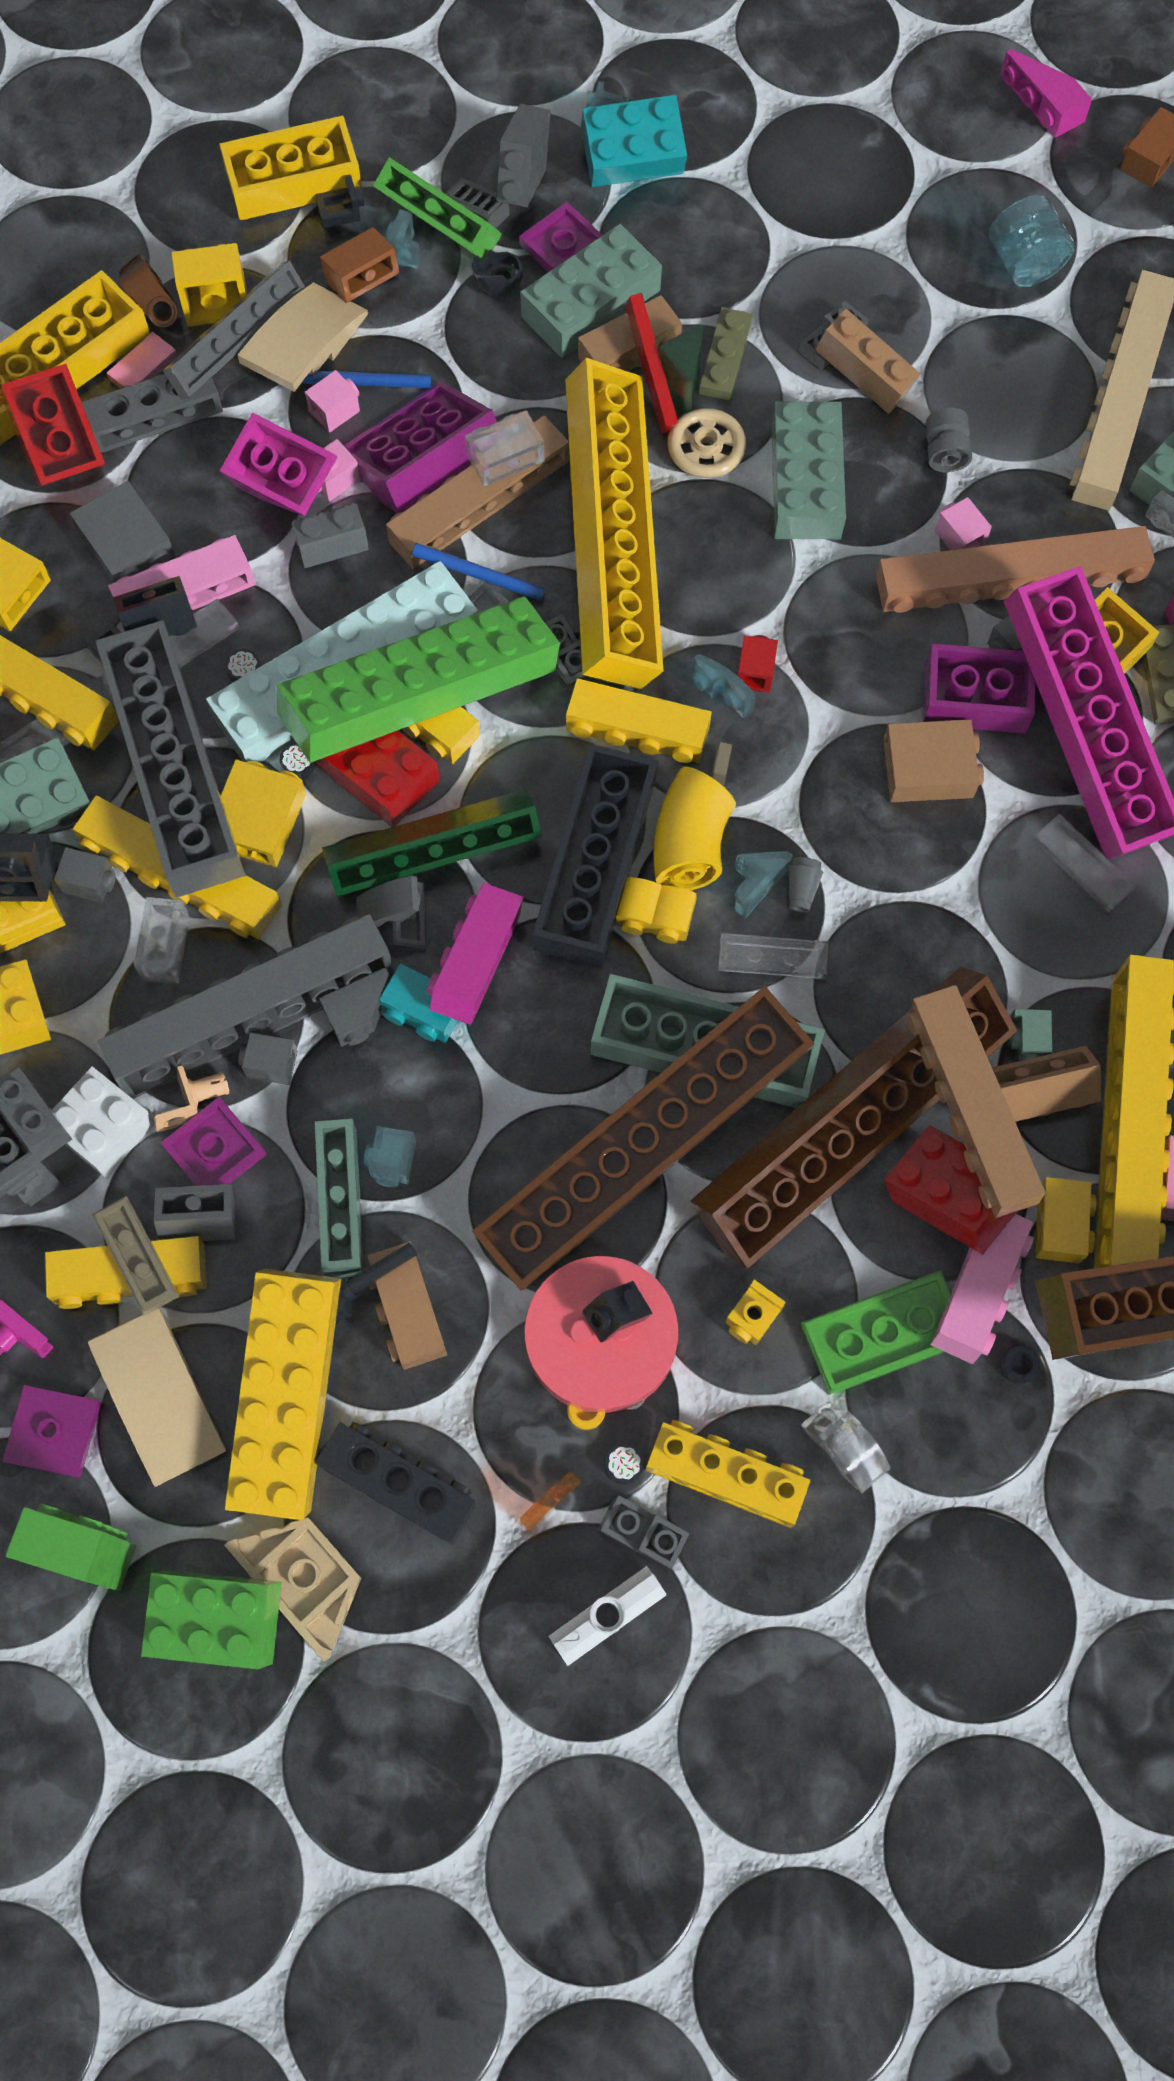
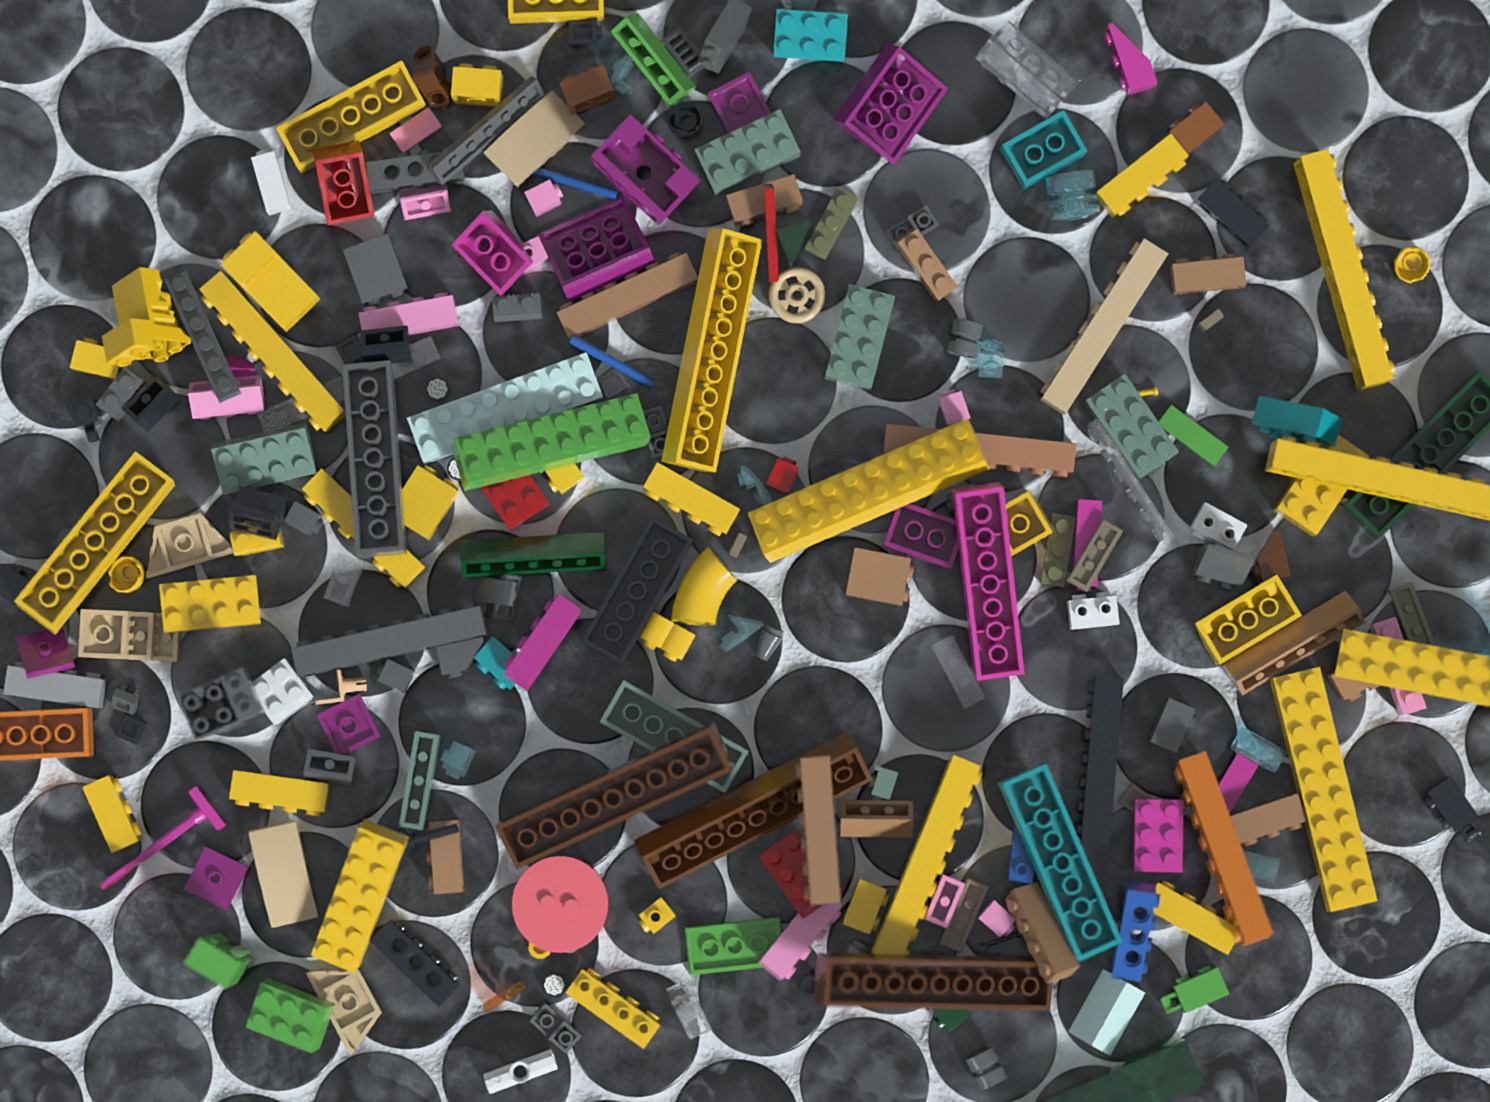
camera: 10 degrees right, 15 degrees up
dark tan tile [92,1196,180,1315] -> none
clear brick [465,410,544,486] -> none
black bracket [583,1281,653,1342] -> none
clear tile [718,933,828,979] -> none
none -> bright pink slope [400,184,451,220]
none -> magenta brick [590,114,701,225]
none -> yellow brick [748,418,990,563]
none -> magenta slope [833,43,949,165]
none -> clear slope [975,20,1080,119]
none -> clear light blue bracket [978,339,1004,378]
none -> teal brick [1000,110,1087,190]
none -> yellow brick [1095,134,1189,217]

